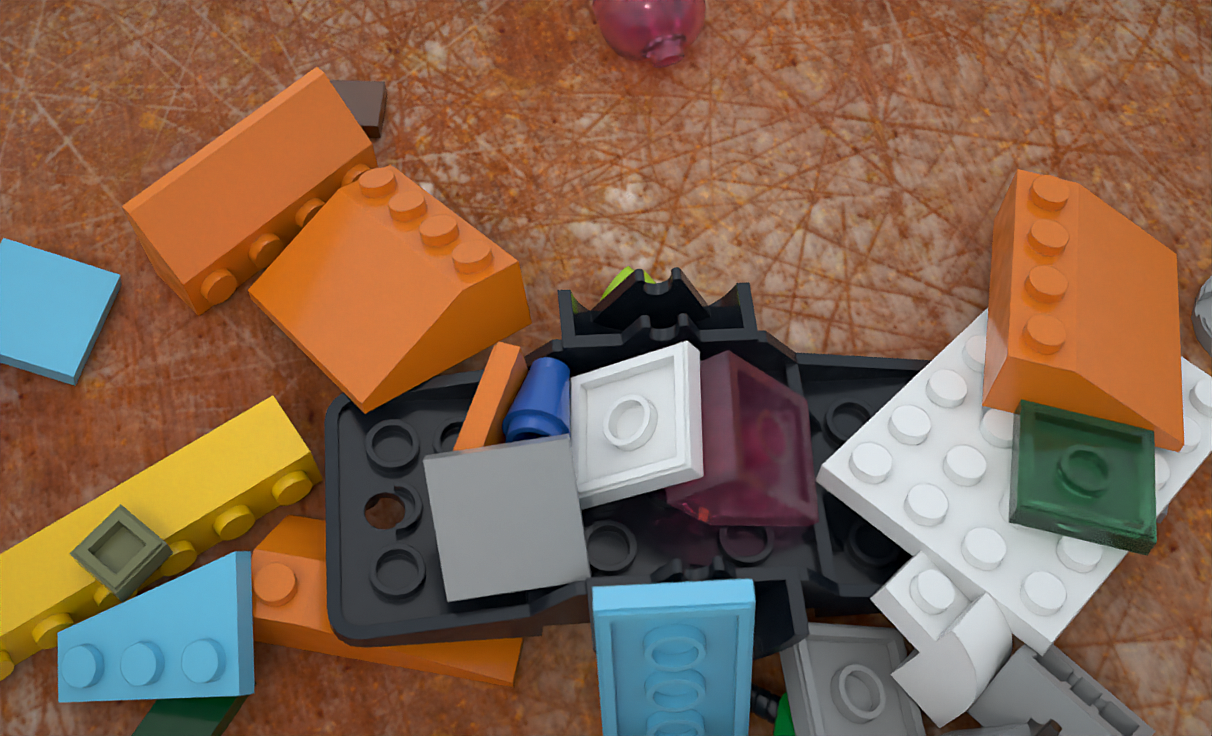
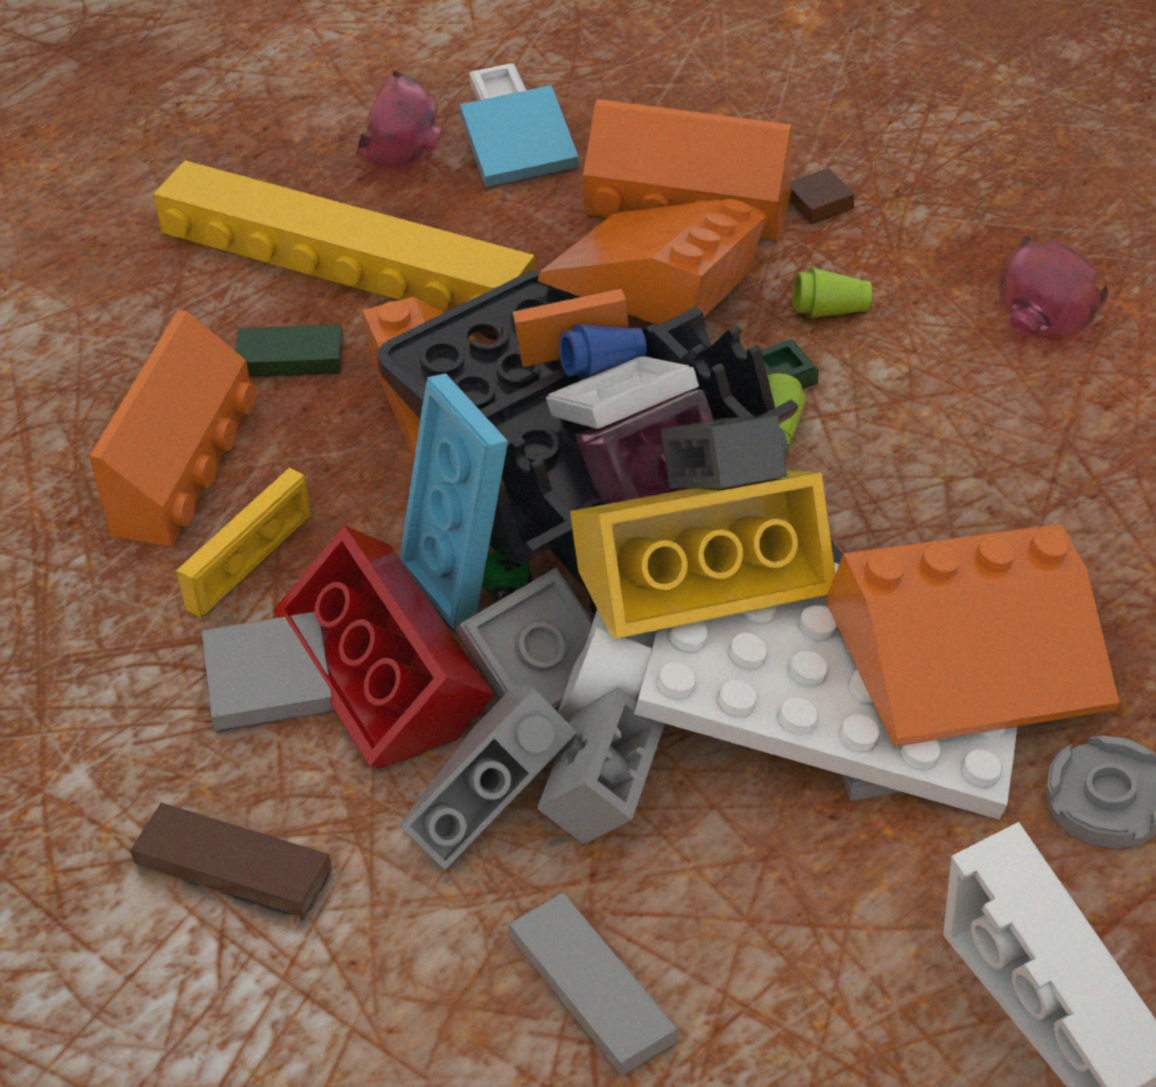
camera: 60 degrees right, 15 degrees down
medium azure wing [57,551,255,703] -> none
olive tile [69,504,173,603] -> none
light grey tile [423,434,591,602] -> none
clear green tile [1008,400,1157,556] -> none
none -> yellow slope [570,471,835,639]
none -> dark grey brick [661,416,788,489]
none -> dark green tile [761,339,819,389]
none -> lime cone [792,267,872,319]

